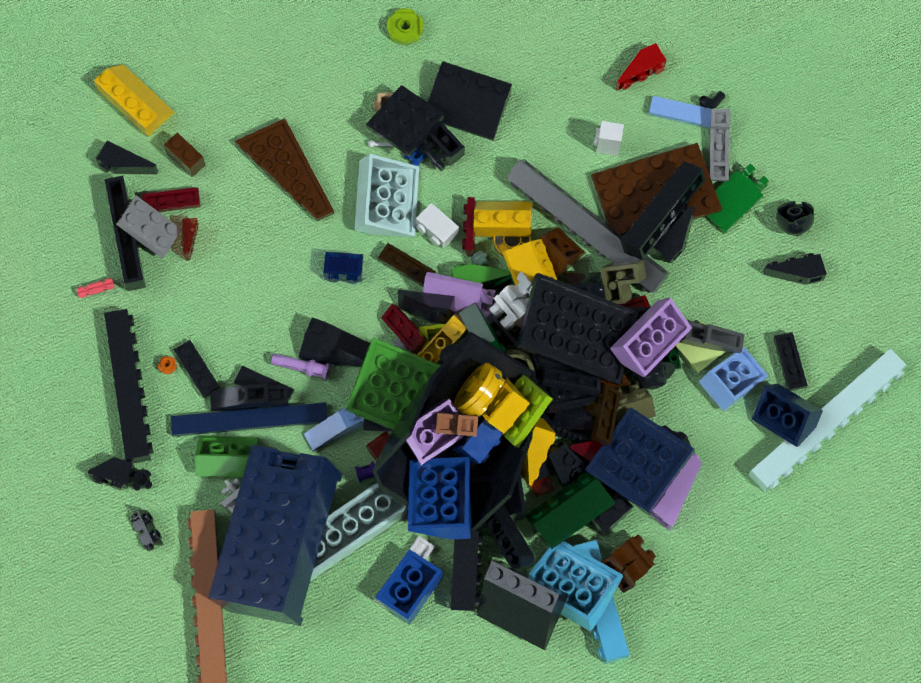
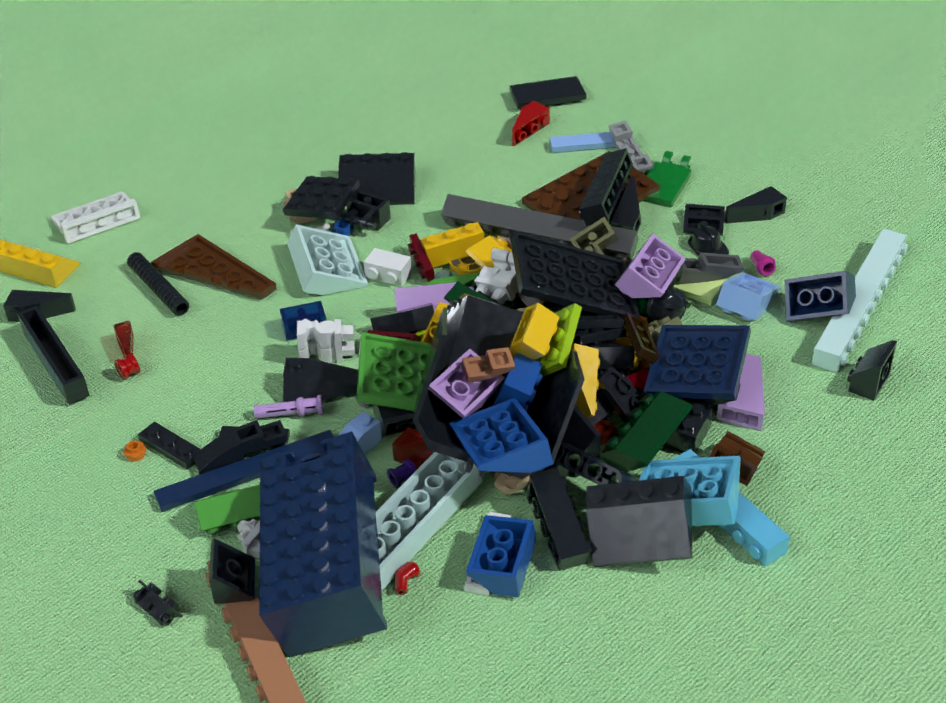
camera: 15 degrees left, 30 degrees down
coral axle [77,278,114,298] -> none
black slope [88,457,135,490] -> none
black brick [104,309,154,463] -> none
light grey plate [116,195,182,258] -> none
black plate [131,470,152,491] -> none
dark red plate [142,187,201,212] -> none
reddish brown brick [164,132,205,177] -> none
dark brown plate [378,243,436,287] -> none
lime plate [387,8,423,45] -> none
yellow piece [454,363,505,417] -> none
white brick [593,121,624,156] -> none
black arm [699,91,726,109] -> none
black plate [773,332,808,391] -> none
black cylinder [776,201,814,236] -> none
none -> white fence [51,191,141,244]
none -> red wheel [114,353,141,380]
none -> black piece [127,252,190,316]
none -> black slope [209,538,256,604]
none -> white hips [297,319,355,363]
none -> red arm [395,562,420,595]
none -> black tile [510,76,586,109]
none -> black slope [683,204,725,236]
none -> black piece [688,223,729,256]
none -> dark pink cone [750,250,776,276]
none -> black slope [847,340,897,401]

